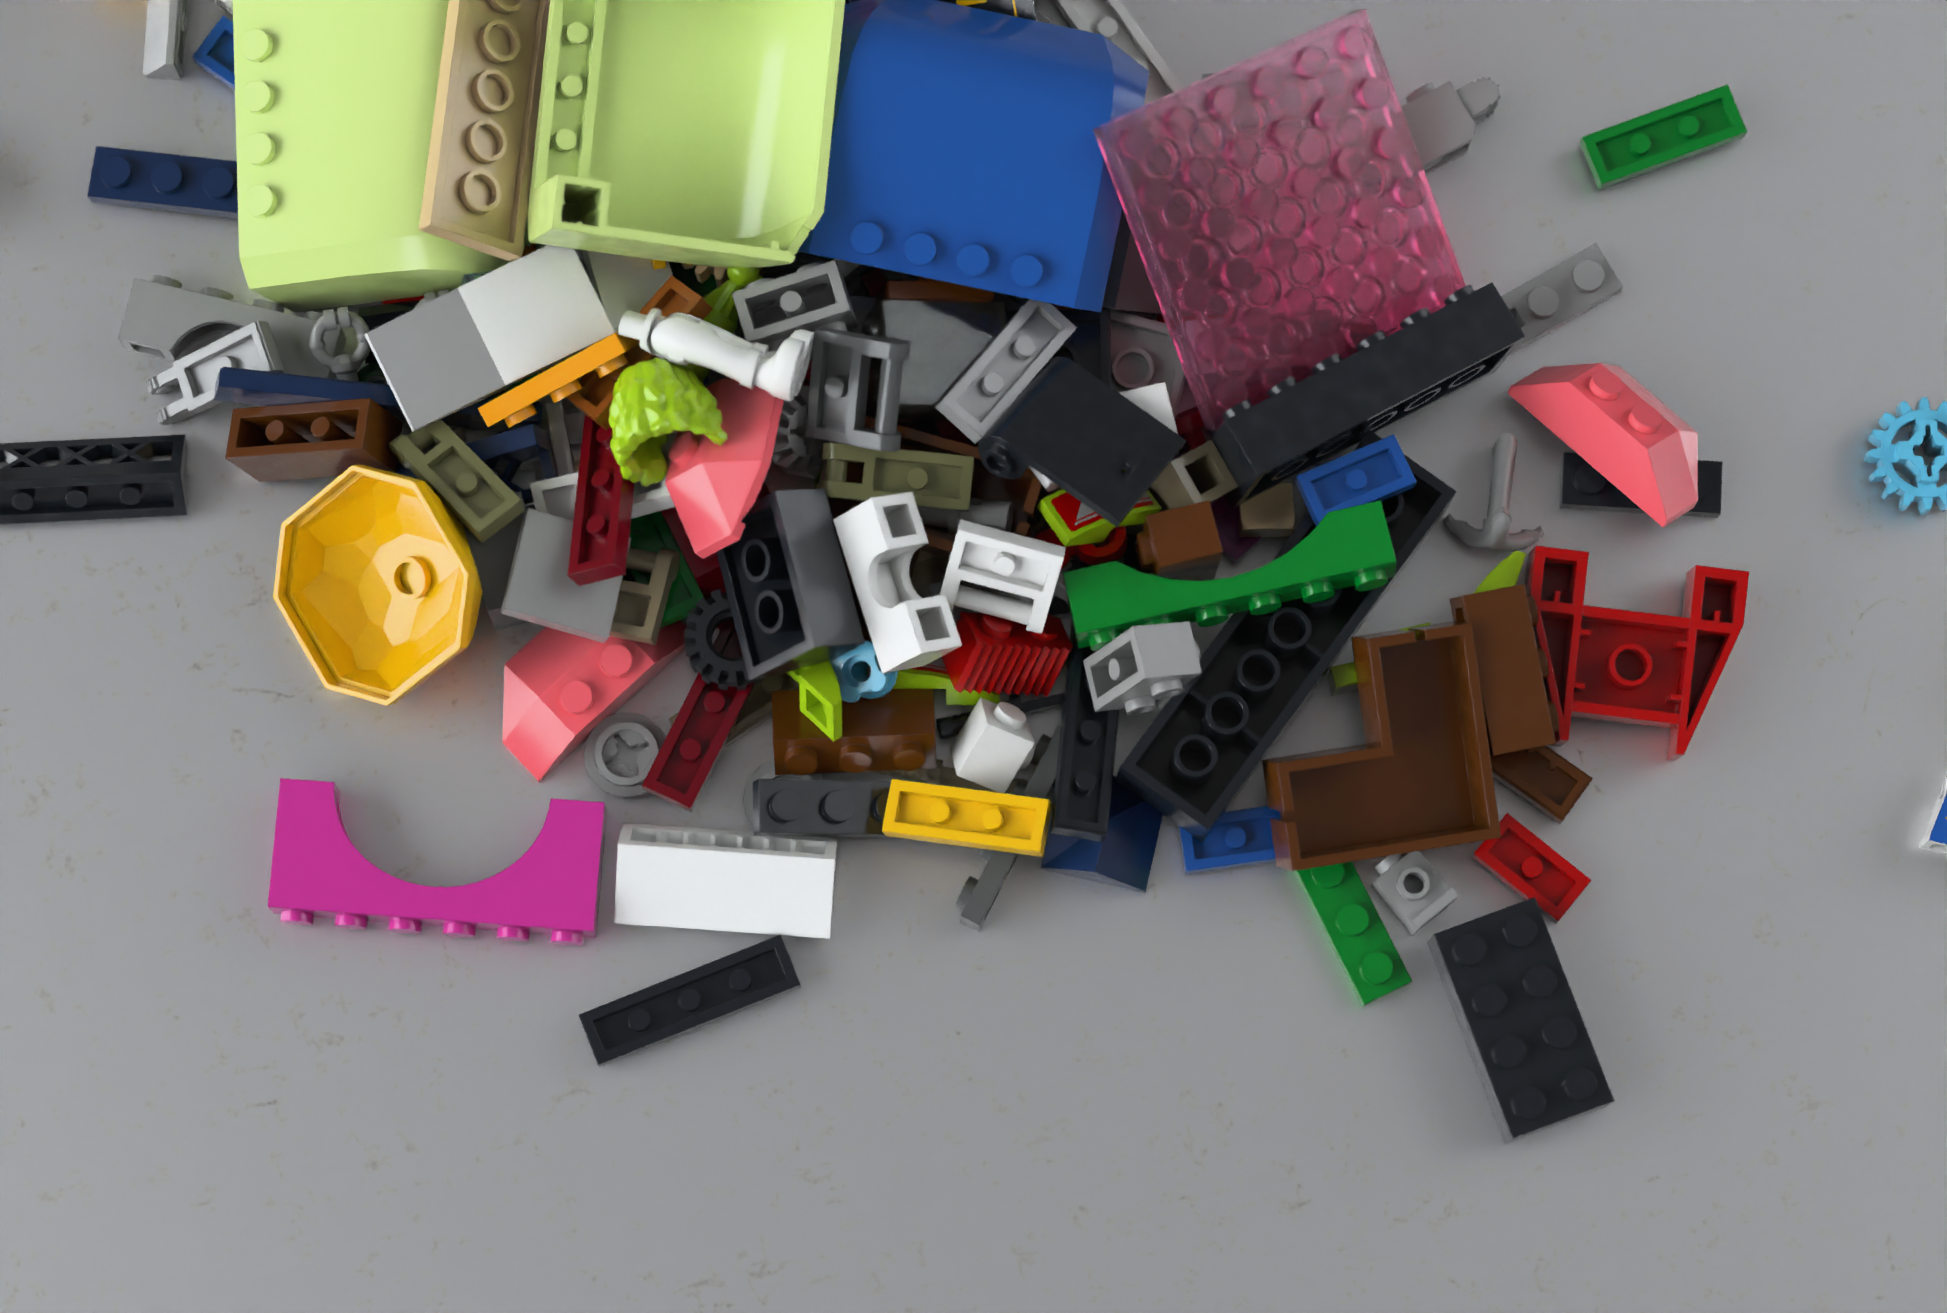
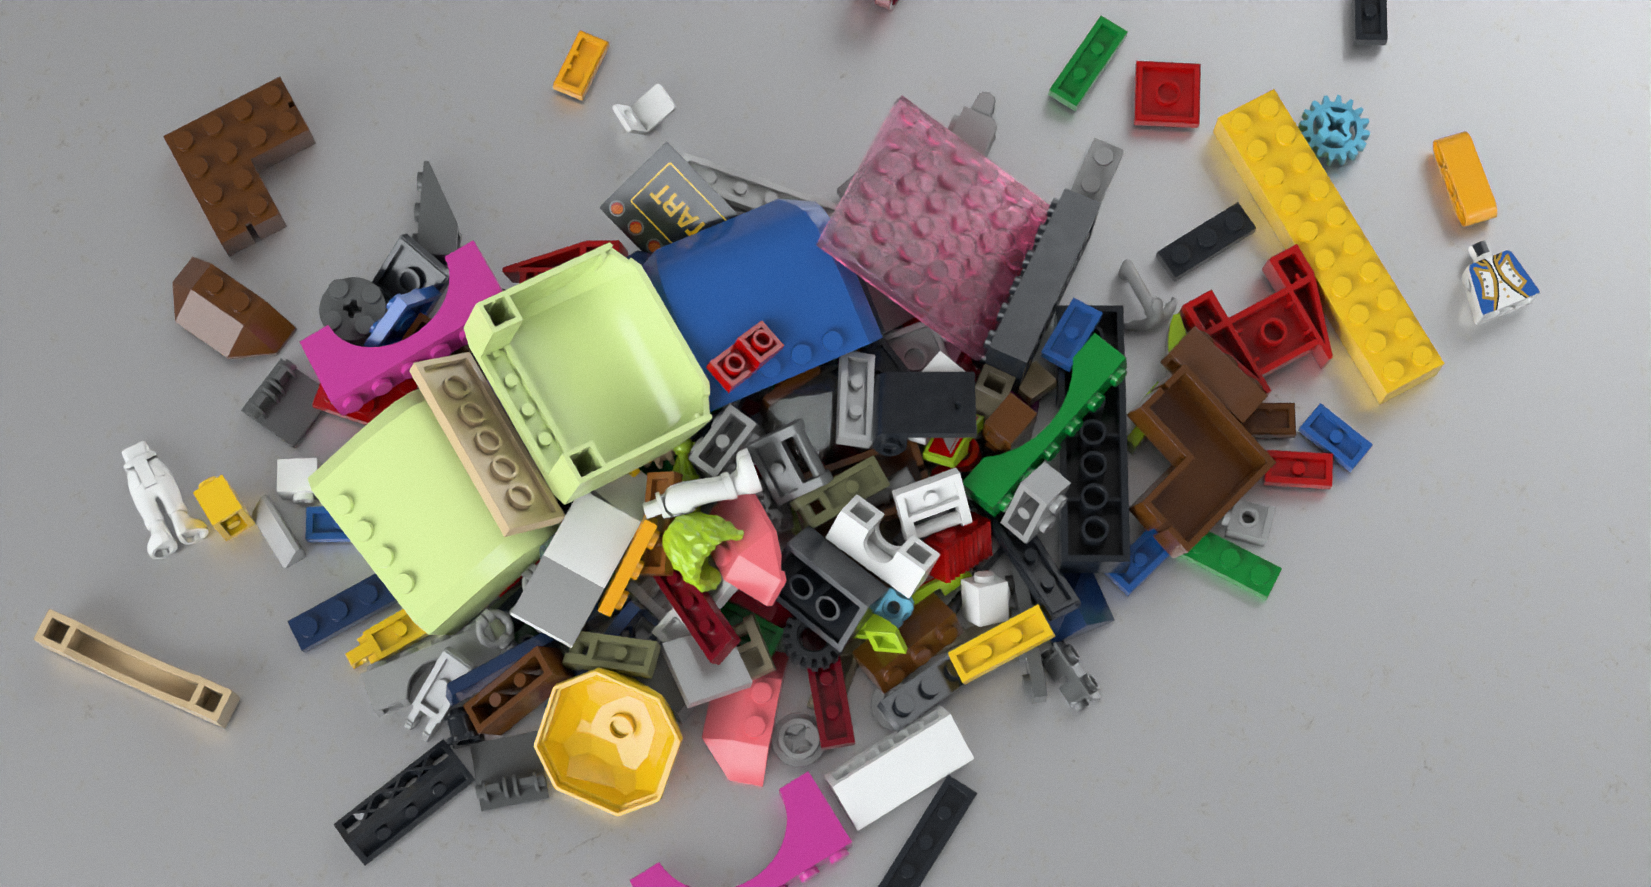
camera: 30 degrees left, 5 degrees down
black brick [1427,897,1614,1144] -> none
coral wedge [1507,363,1698,527] -> none
none -> yellow hinge [345,609,429,669]
none -> black brick [444,706,485,749]
none -> dark grey hinge [470,731,549,812]
none -> red slope [706,321,784,393]
none -> dark grey hinge [1041,642,1101,712]
none -> red plate [1134,61,1201,128]
none -> yellow brick [1213,89,1445,405]
none -> blue plate [1298,403,1373,473]

